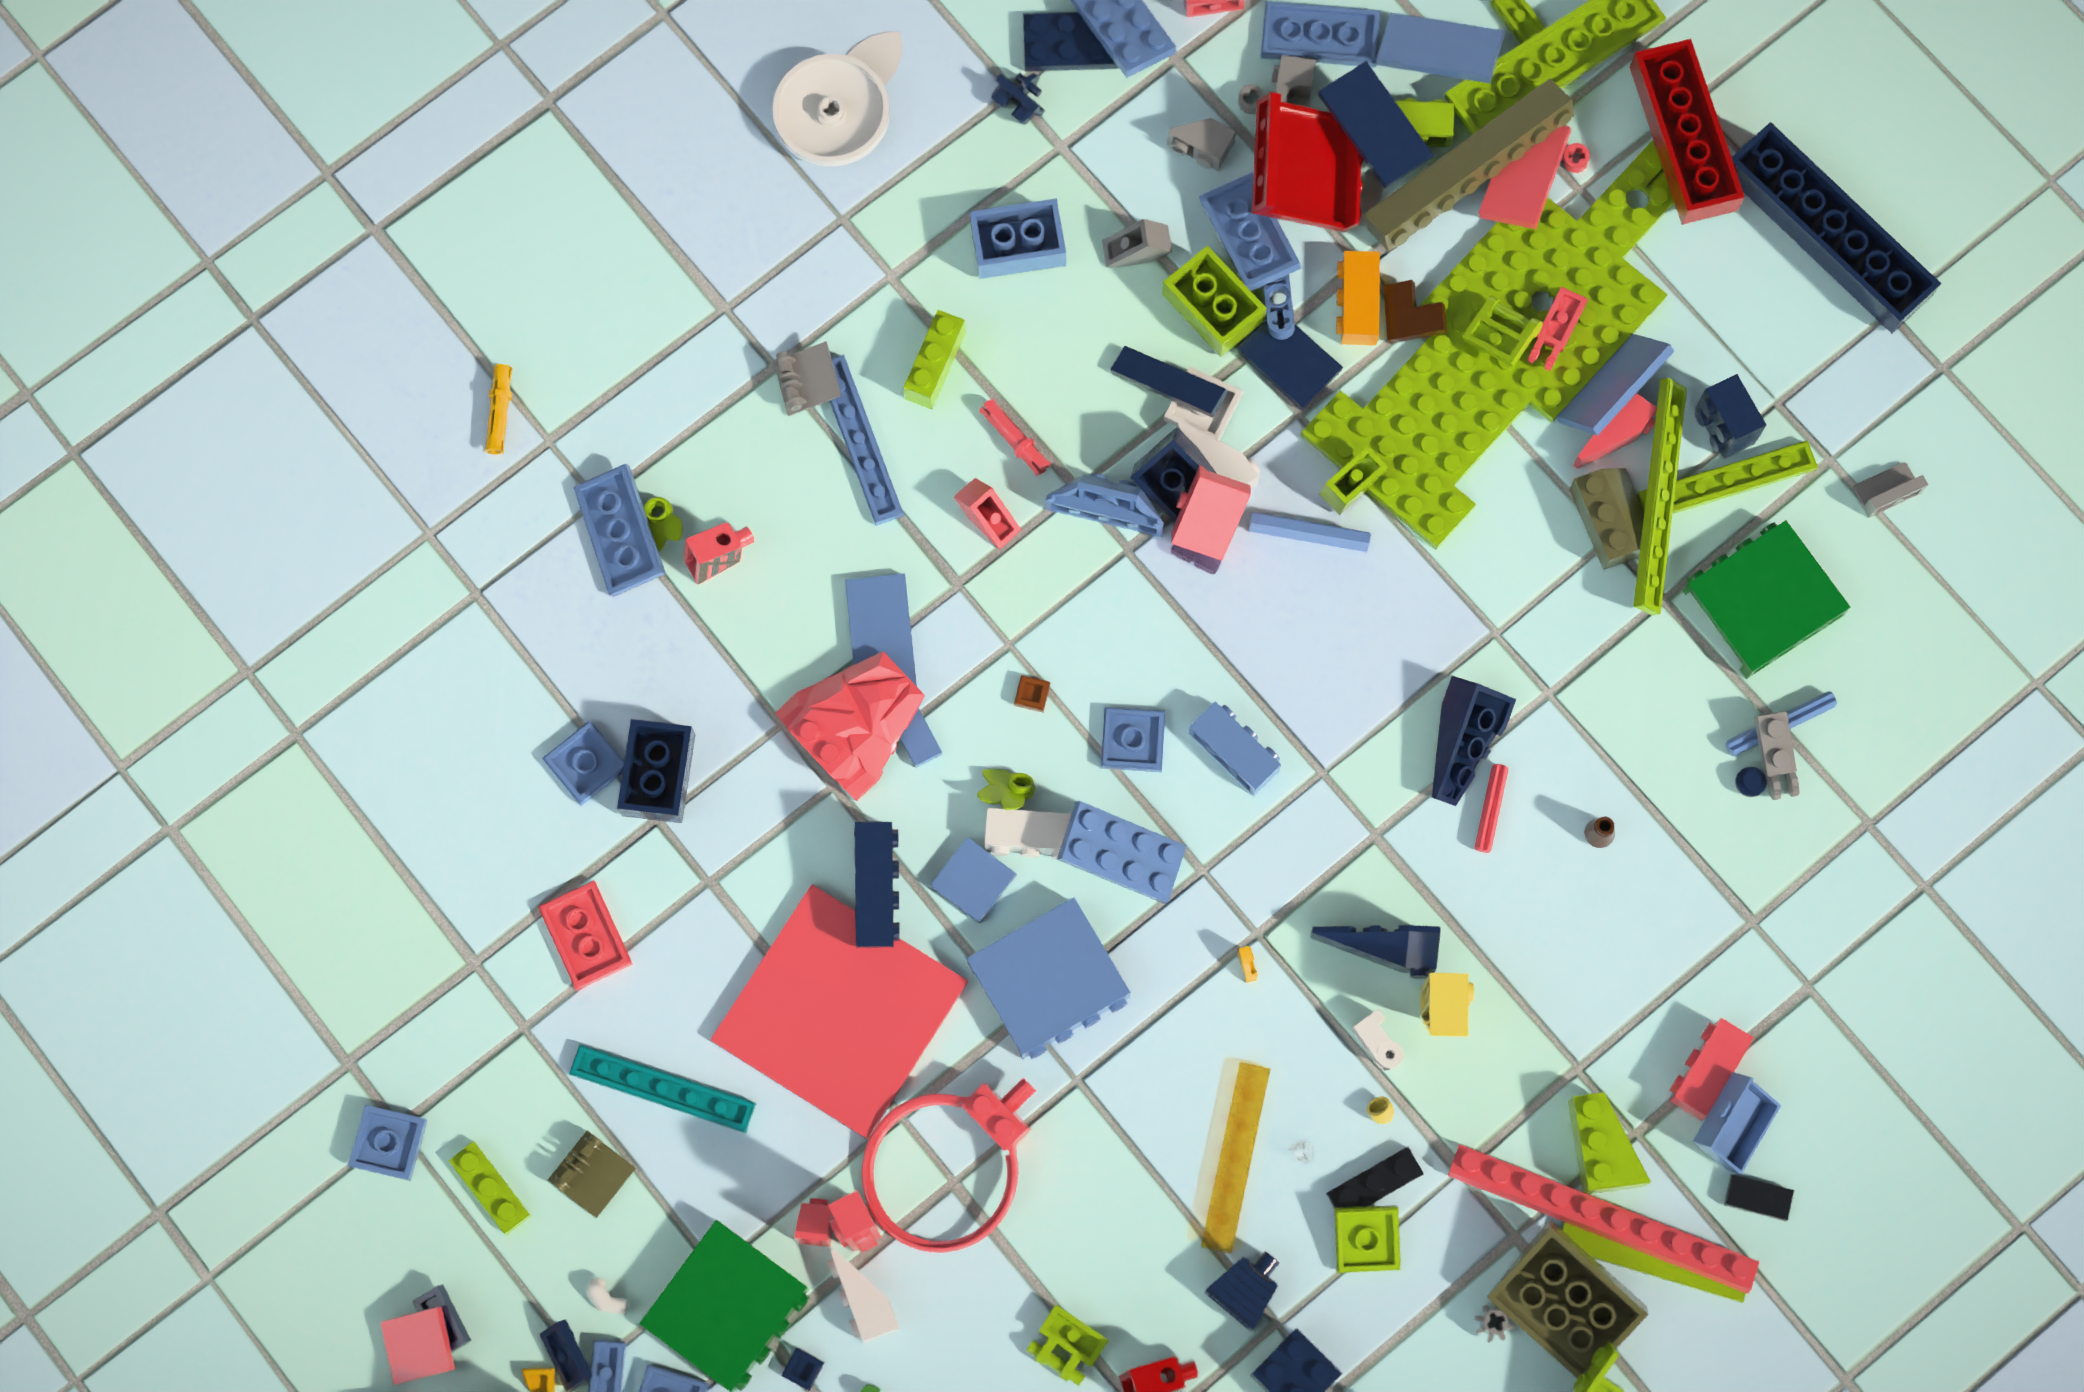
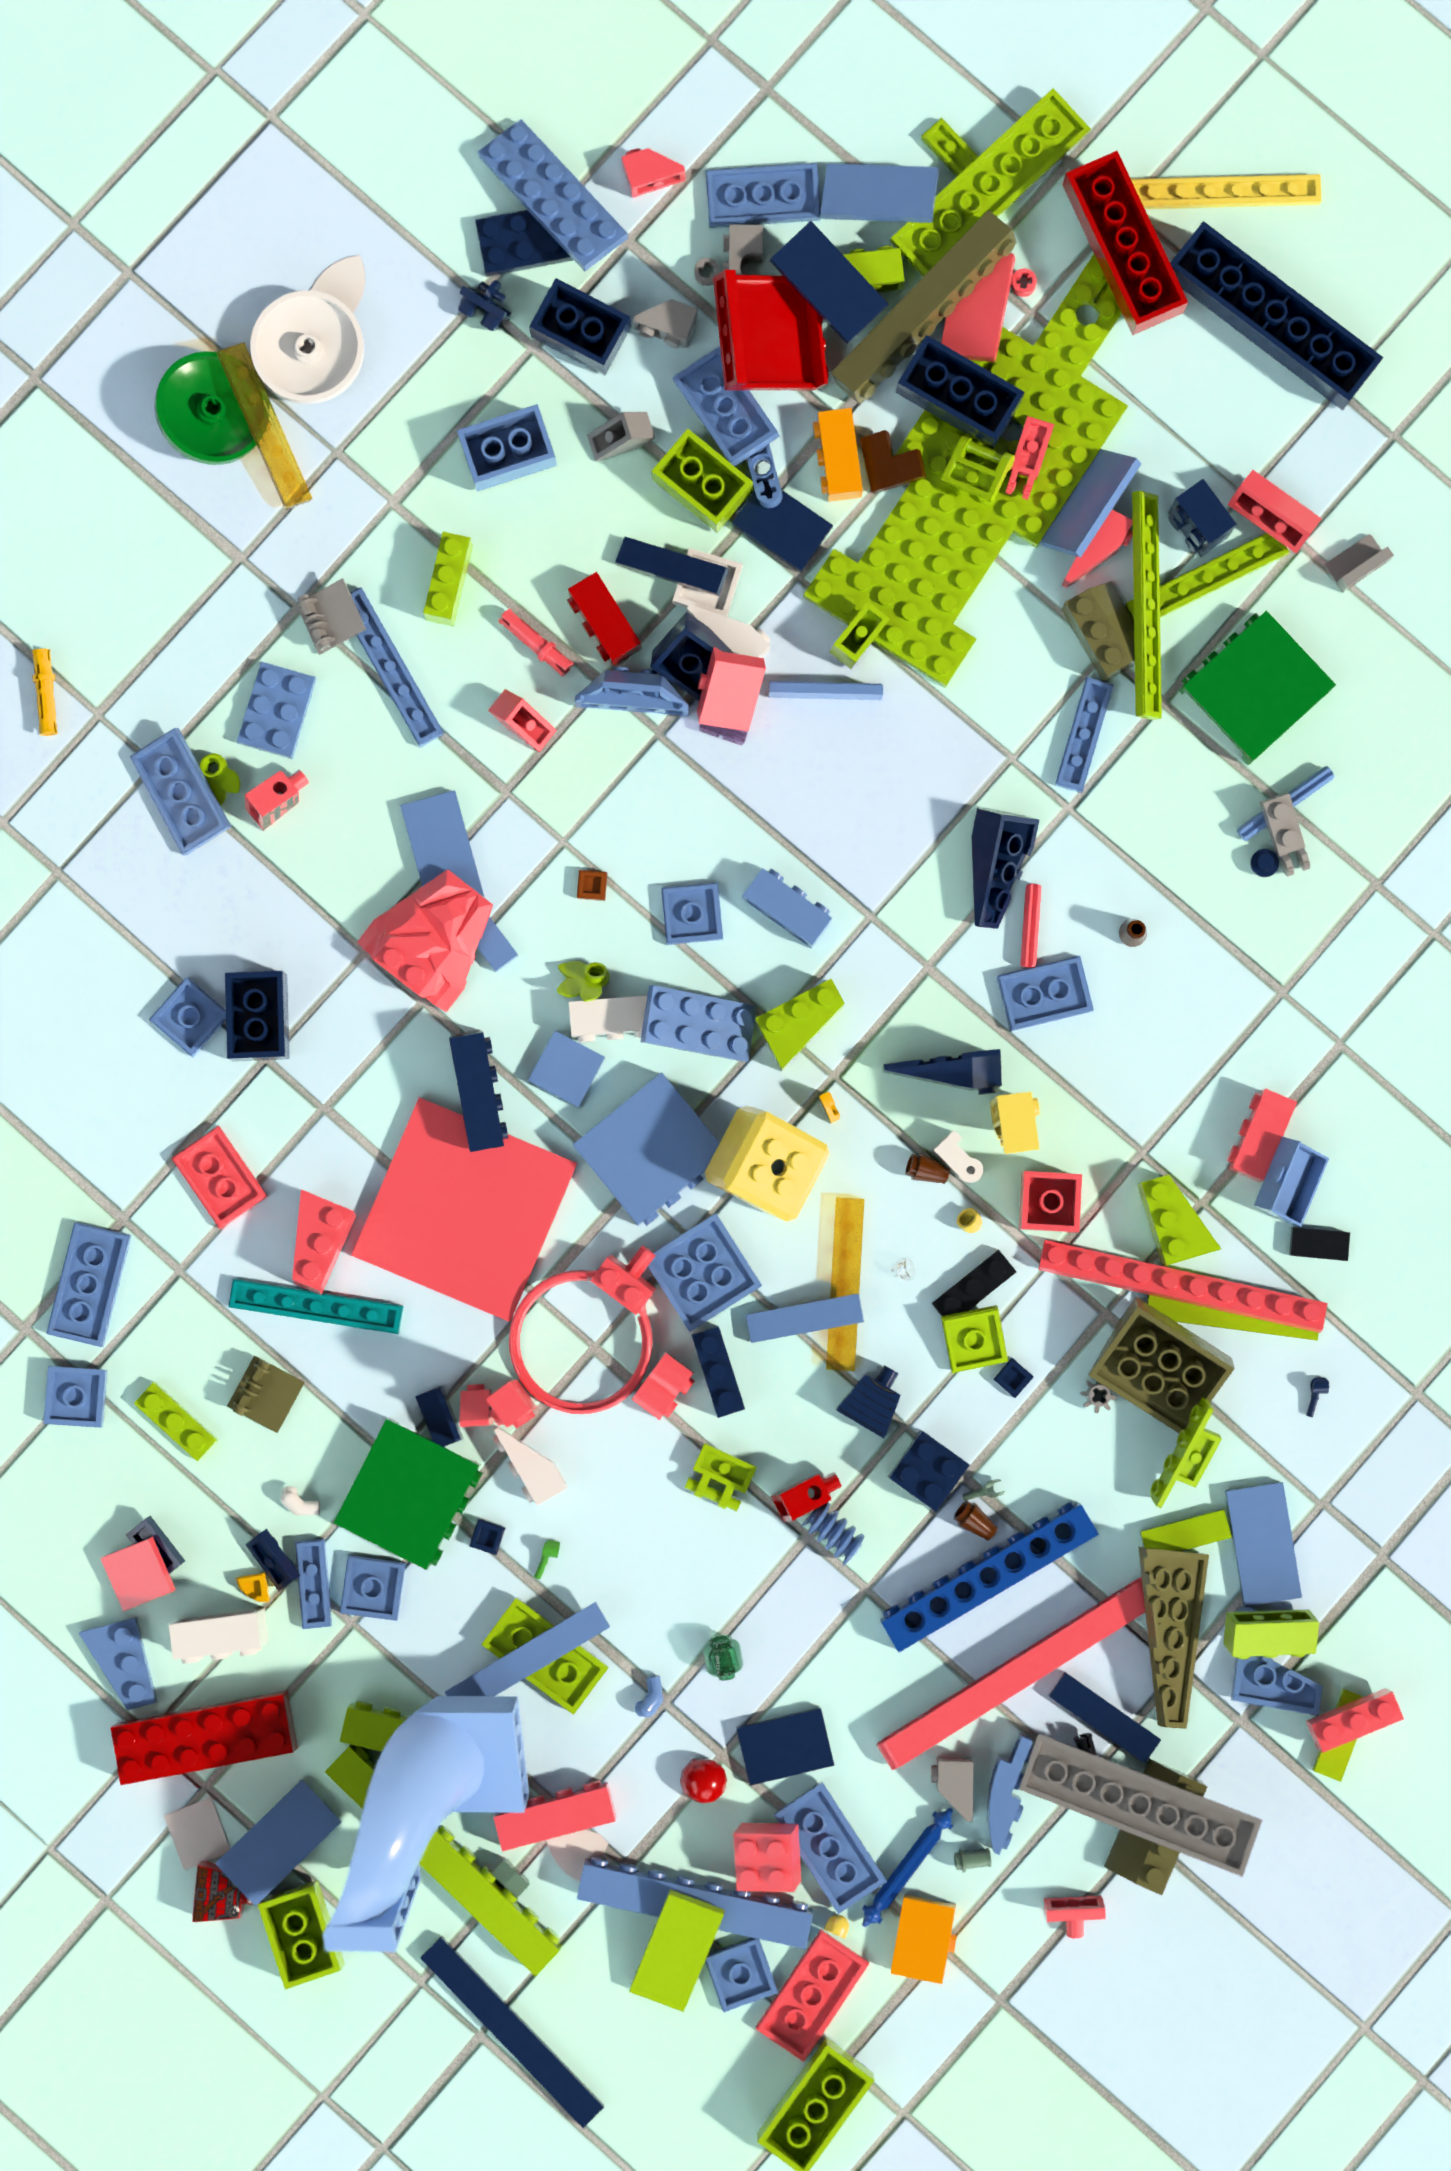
camera: 10 degrees left, 10 degrees up
none -> medium blue tile [46,1222,132,1347]
none -> green dish [154,351,269,465]
none -> clear yellow tile [217,342,313,510]
none -> medium blue plate [237,661,317,760]
none -> coral wedge [292,1189,356,1295]
none -> dark blue panel [415,1385,464,1447]
none -> dark blue brick [529,278,632,375]
none -> red brick [567,571,642,666]
none -> coral brick [631,1352,695,1420]
none -> medium blue plate [648,1213,762,1332]
none -> dark blue brick [691,1326,745,1418]
none -> light yellow plate [705,1105,830,1222]
none -> medium blue tile [746,1294,865,1343]
none -> lime wedge [755,978,845,1072]
none -> dark blue brick [896,335,1025,449]
none -> reddish brown cone [905,1153,950,1184]
none -> dark blue tile [993,1358,1034,1398]
none -> medium blue tile [997,956,1094,1032]
none -> coral brick [1018,1171,1082,1233]
none -> medium blue tile [1054,677,1114,794]
none -> light yellow tile [1131,174,1322,209]
none -> coral brick [1227,470,1322,554]
none -> dark blue hand [1306,1378,1329,1418]

